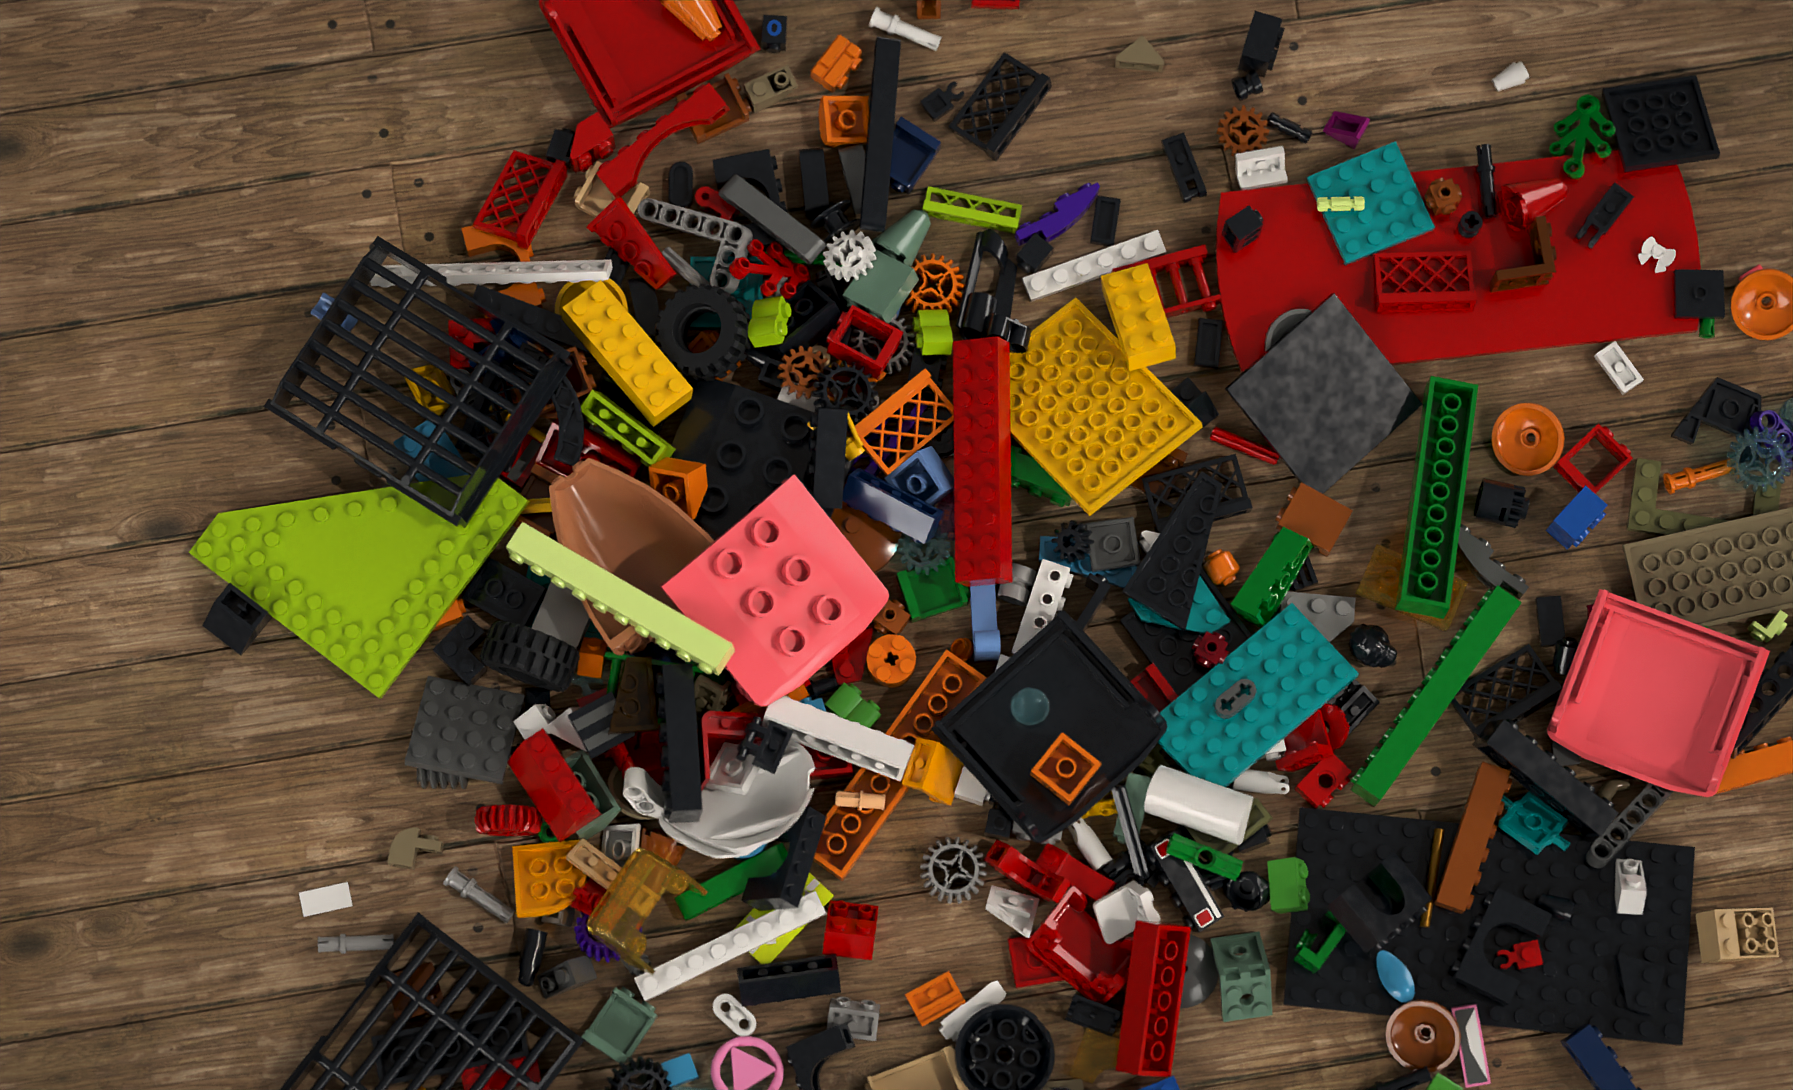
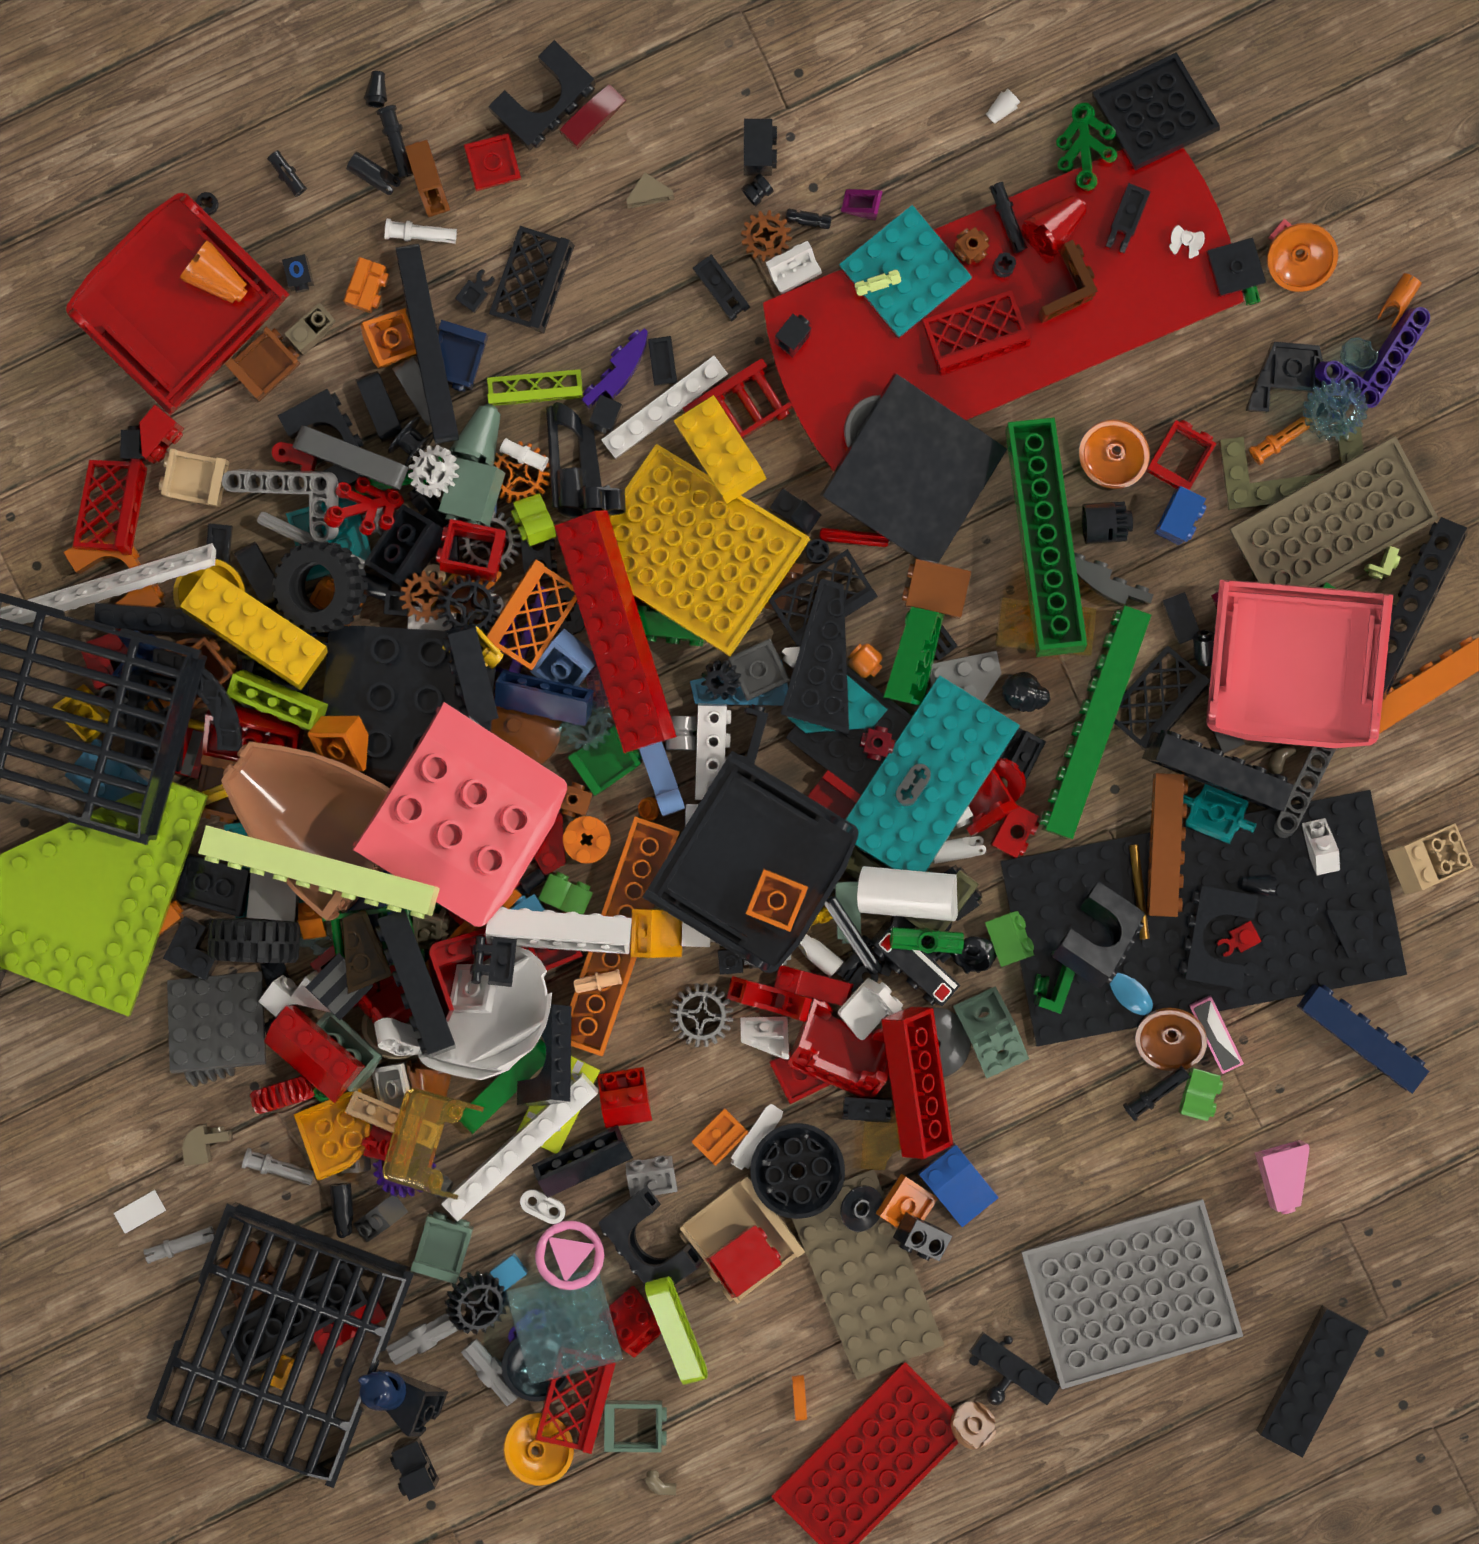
camera: 15 degrees left, 10 degrees up
red wing [586,197,676,290] -> none
red arch [596,83,730,198] -> none
black tile [668,162,693,208] -> none
lime brick [748,296,791,348] -> none
clear light blue hair [1010,688,1050,725] -> none
black tile [1194,318,1223,369] -> none
white plate [1594,341,1644,395] -> none
none -> white pin [500,438,549,472]
none -> black wheel [806,539,829,564]

